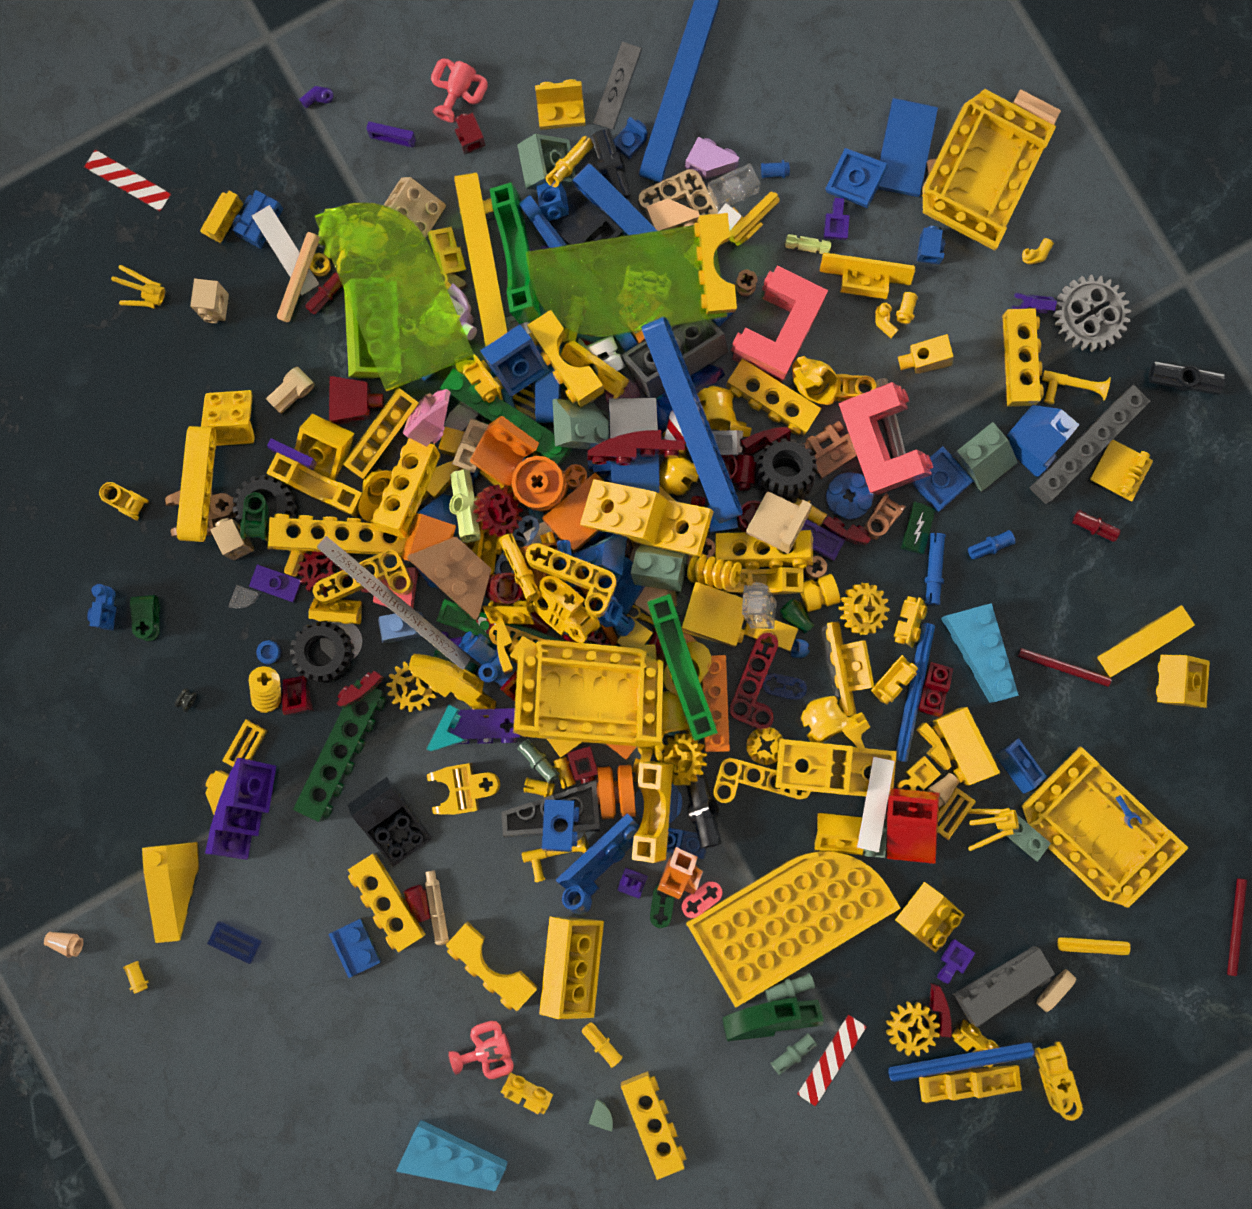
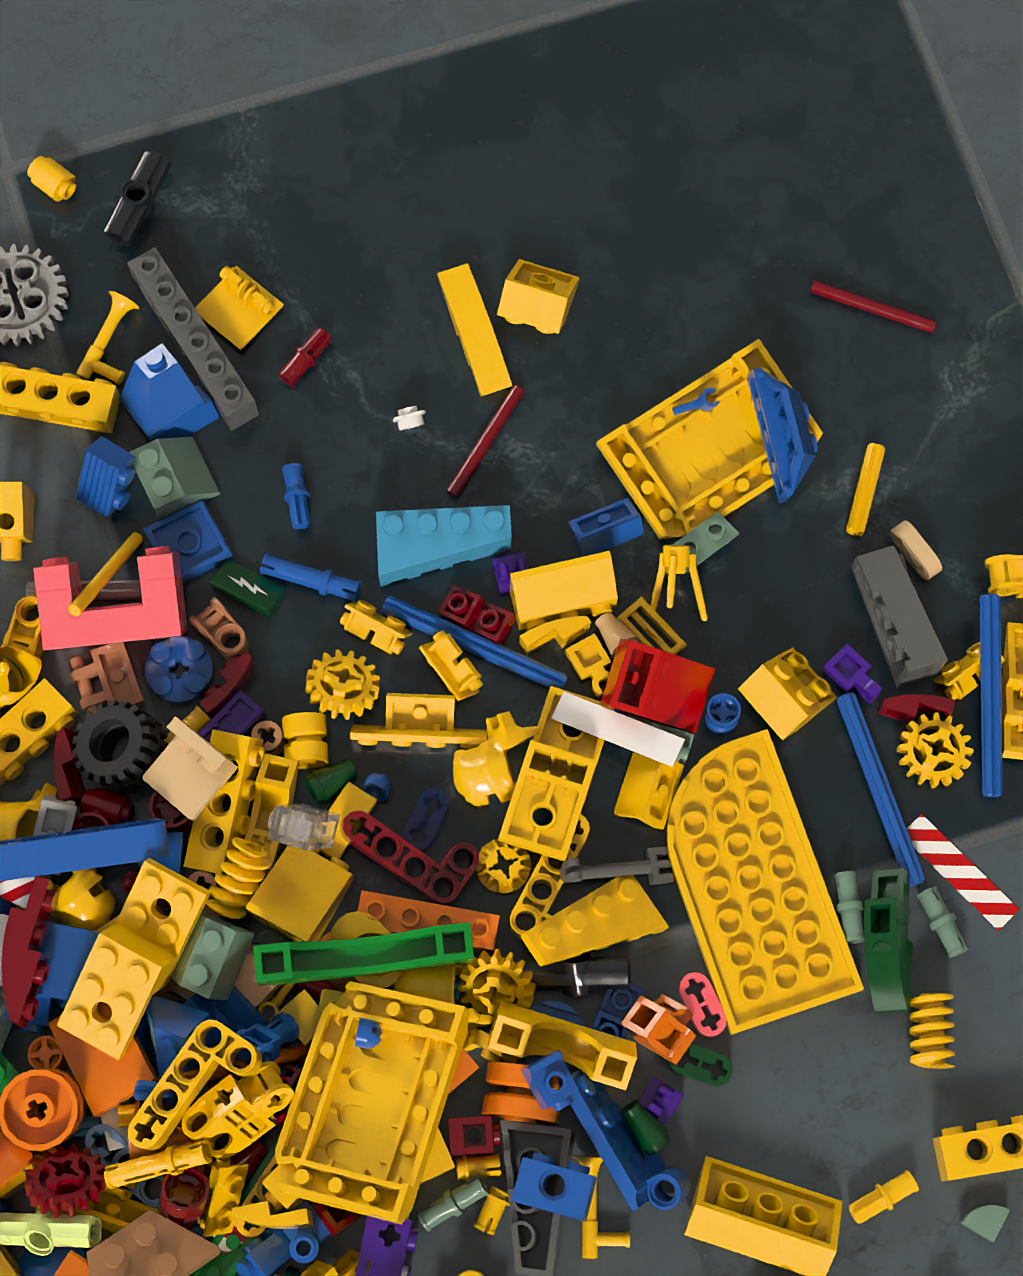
camera: 80 degrees left, 10 degrees down
none -> yellow brick [27,156,76,202]
none -> yellow bar [68,532,143,617]
none -> blue brick [76,436,136,517]
none -> blue hinge [355,1018,383,1049]
none -> white plate [393,406,426,431]
none -> dark purple tile [492,552,529,594]
none -> yellow wing [521,875,669,967]
none -> blue brick [521,1050,579,1112]
none -> dark grey hinge [560,847,675,885]
none -> dark green cone [621,1100,670,1155]
none -> blue wheel [705,693,741,735]
none -> blue wedge [747,368,818,503]
none -> blue axle [836,693,925,887]
none -> yellow piece [909,993,955,1069]

